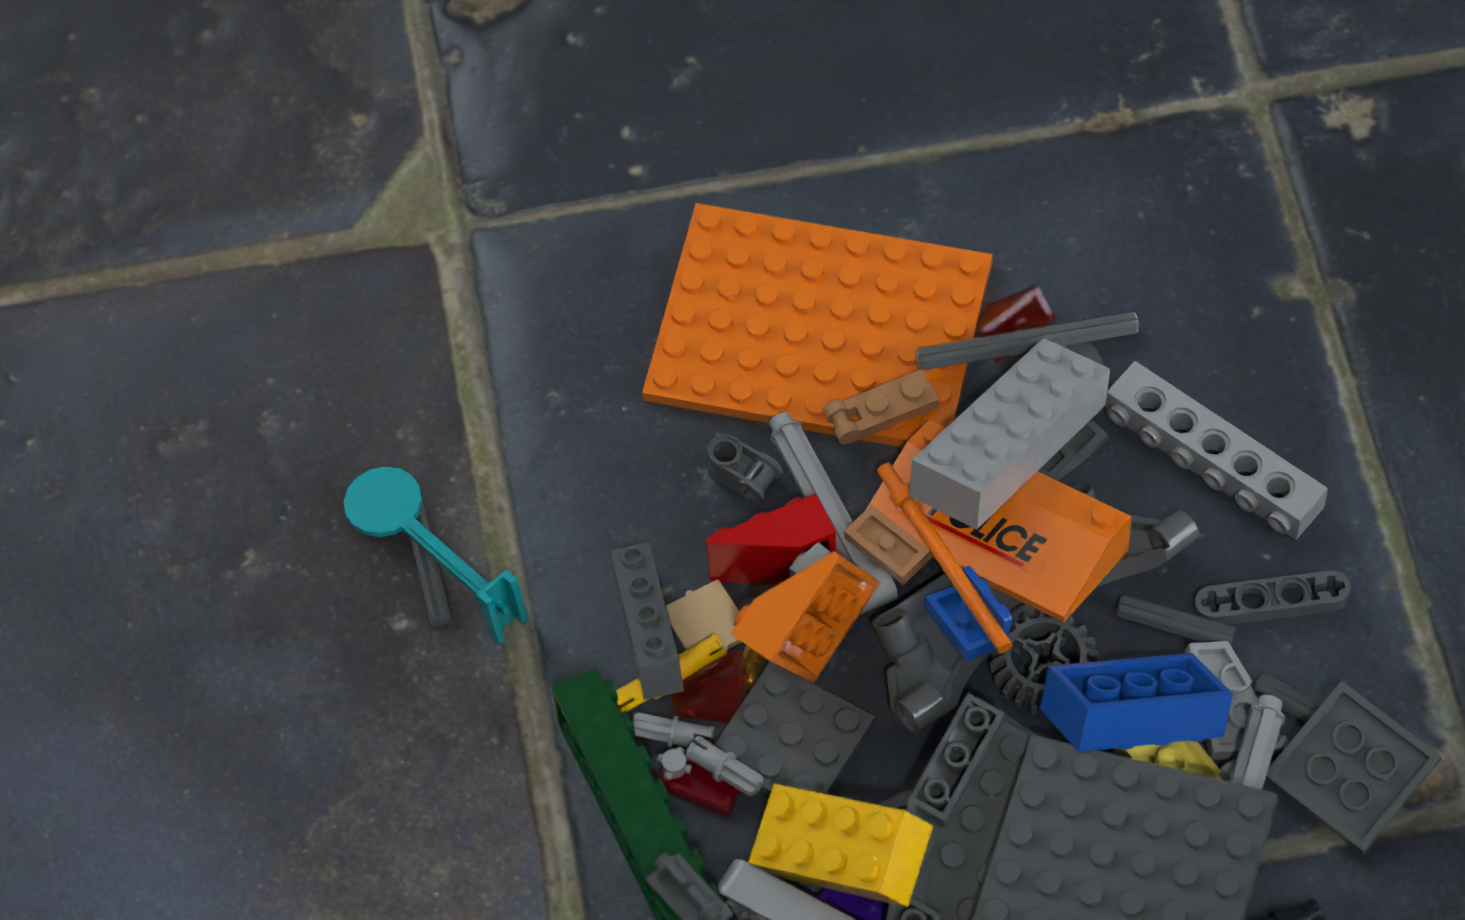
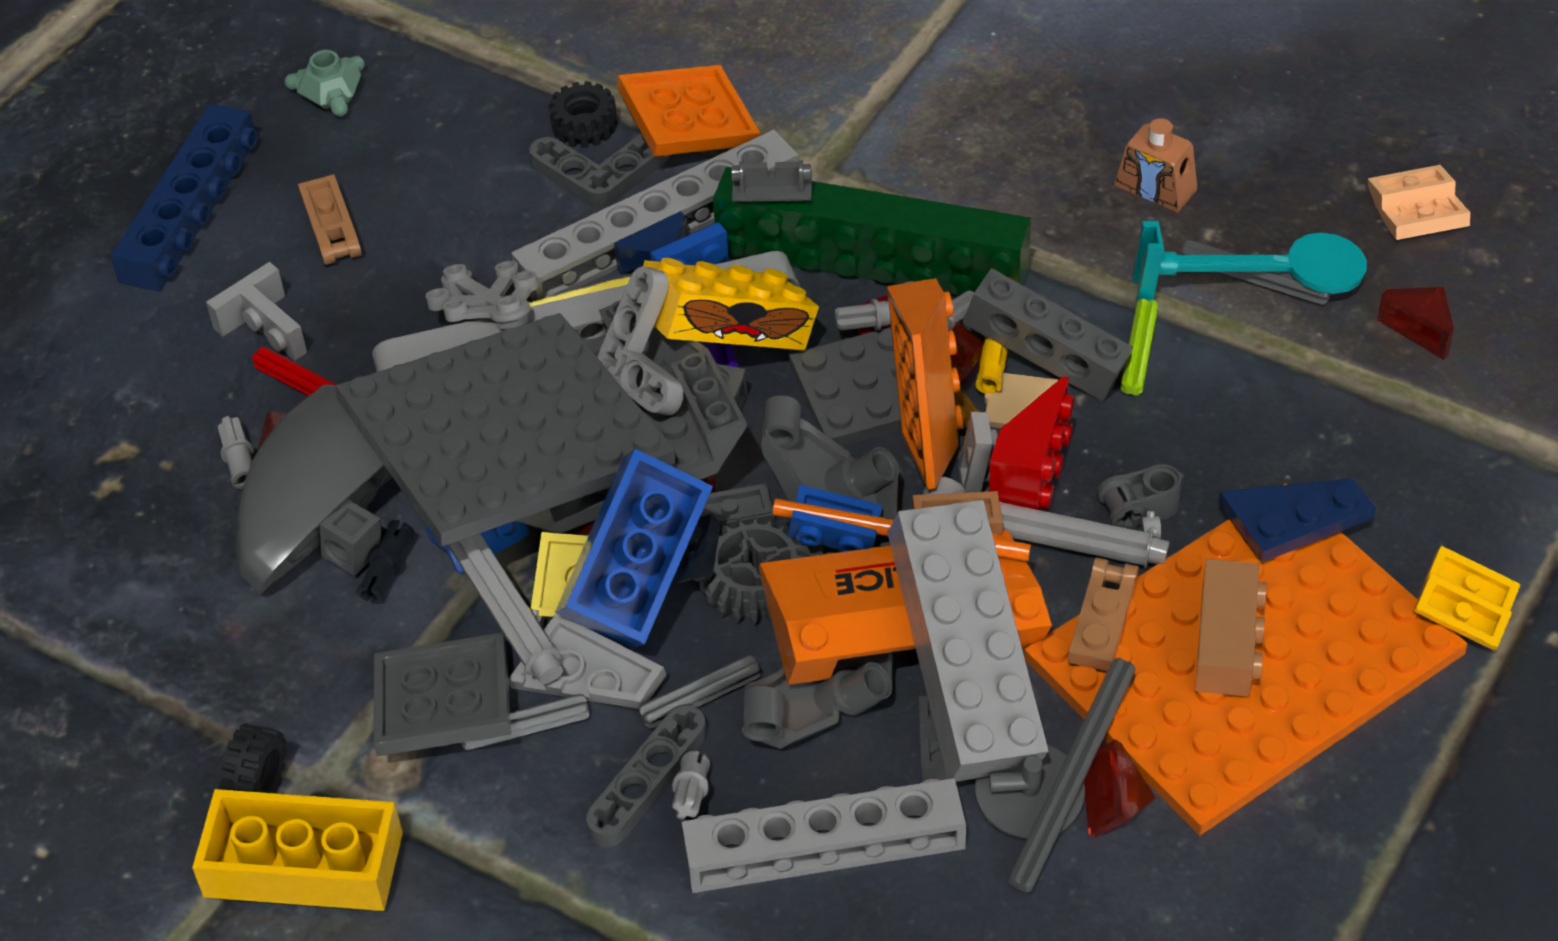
camera: 130 degrees right, 10 degrees down
none -> light grey beam [598,266,683,415]
none -> light grey axle [672,751,710,820]
none -> nougat torso [1115,118,1197,213]
none -> lime axle [1121,298,1158,396]
none -> light grey piece [1141,511,1161,539]
none -> medium nougat brick [1195,559,1267,697]
none -> dark blue wing [1219,478,1376,562]
none -> light nougat slope [1368,165,1471,240]
none -> clear red slope [1377,287,1454,360]
none -> yellow slope [1414,546,1521,651]

